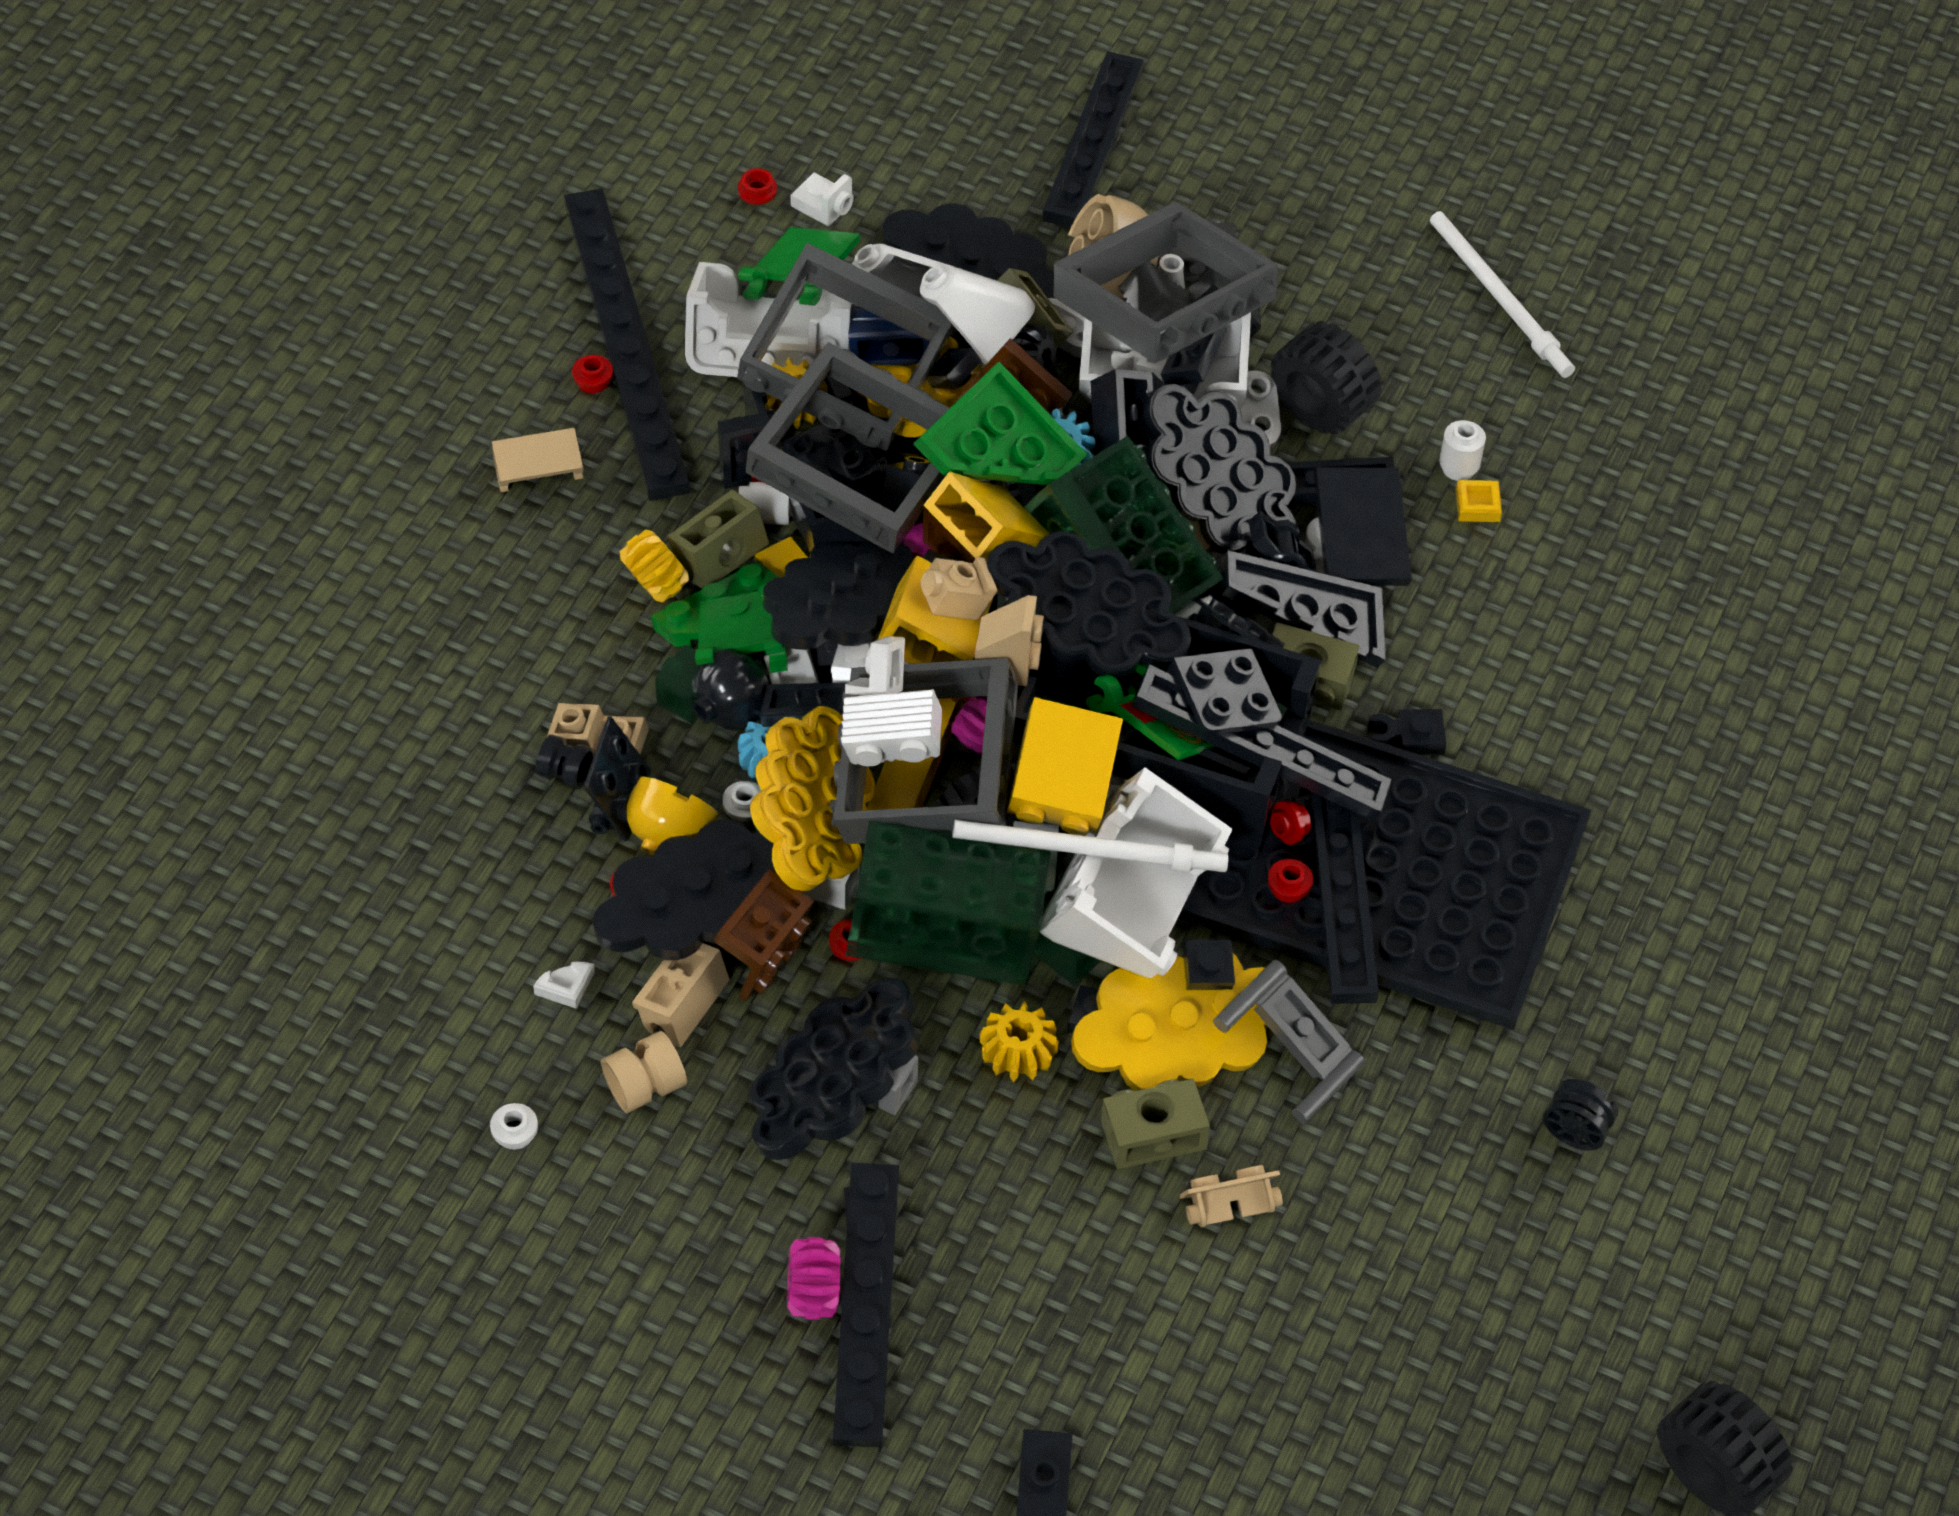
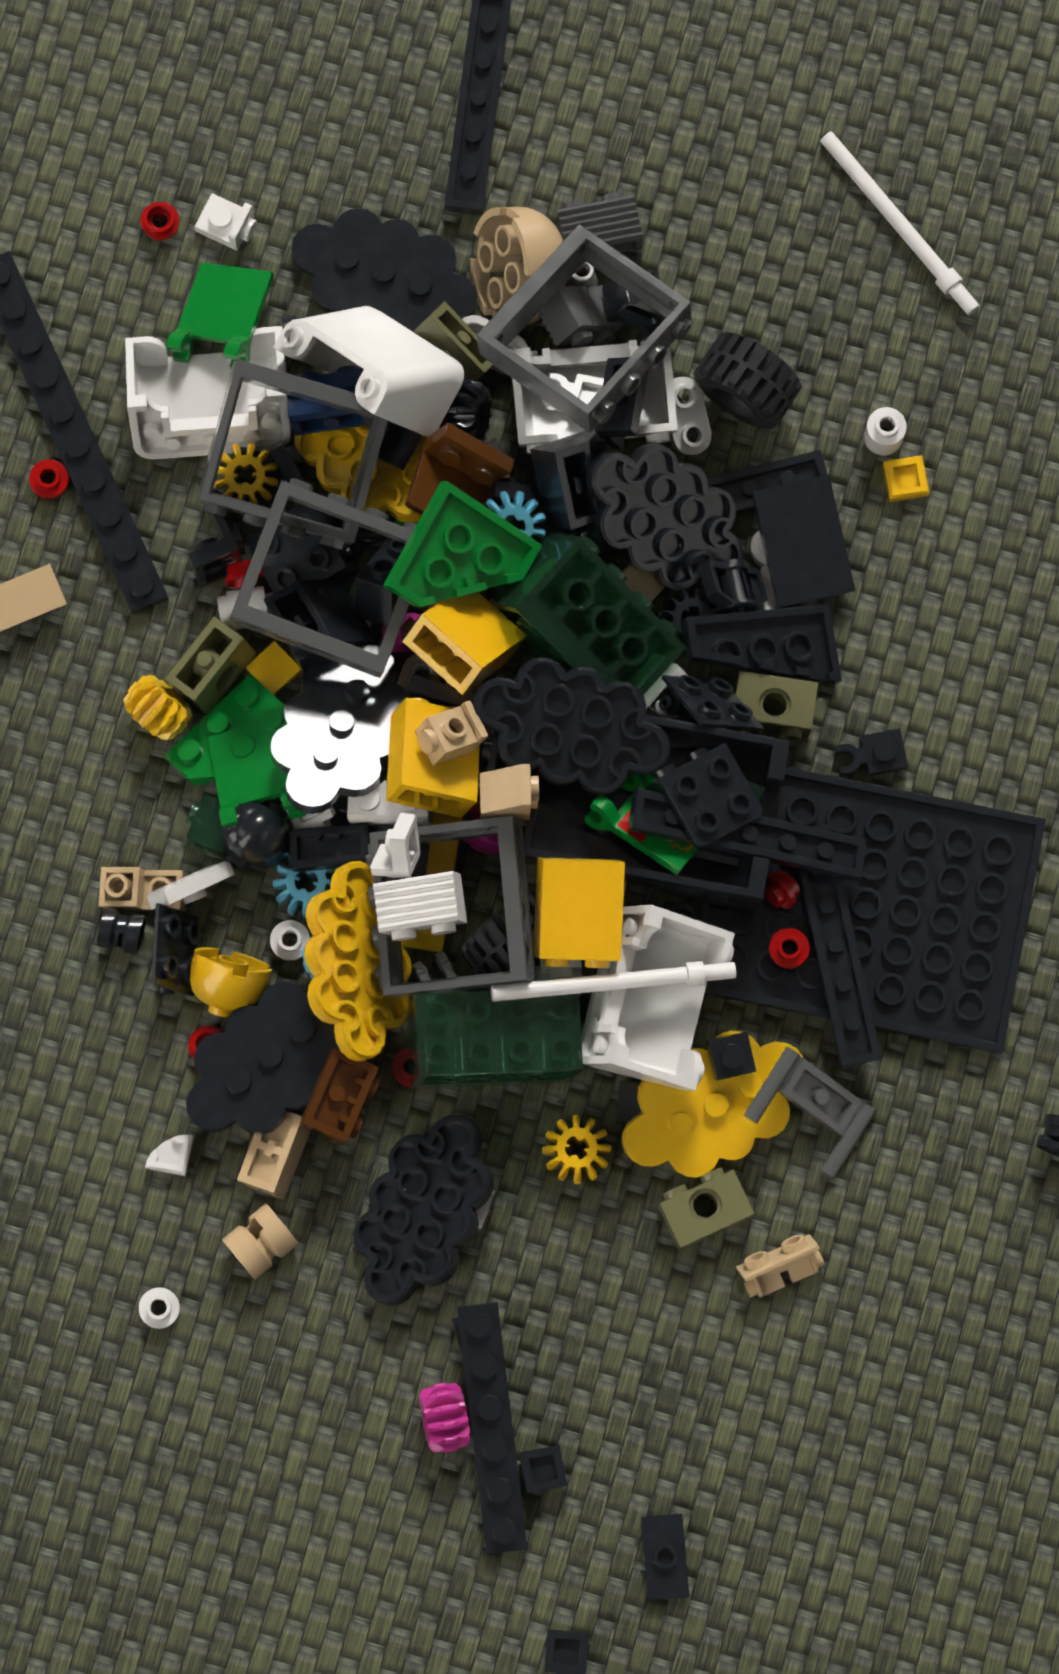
camera: 10 degrees left, 25 degrees up
none -> white plate [146,861,235,910]
none -> black plate [519,1445,568,1494]

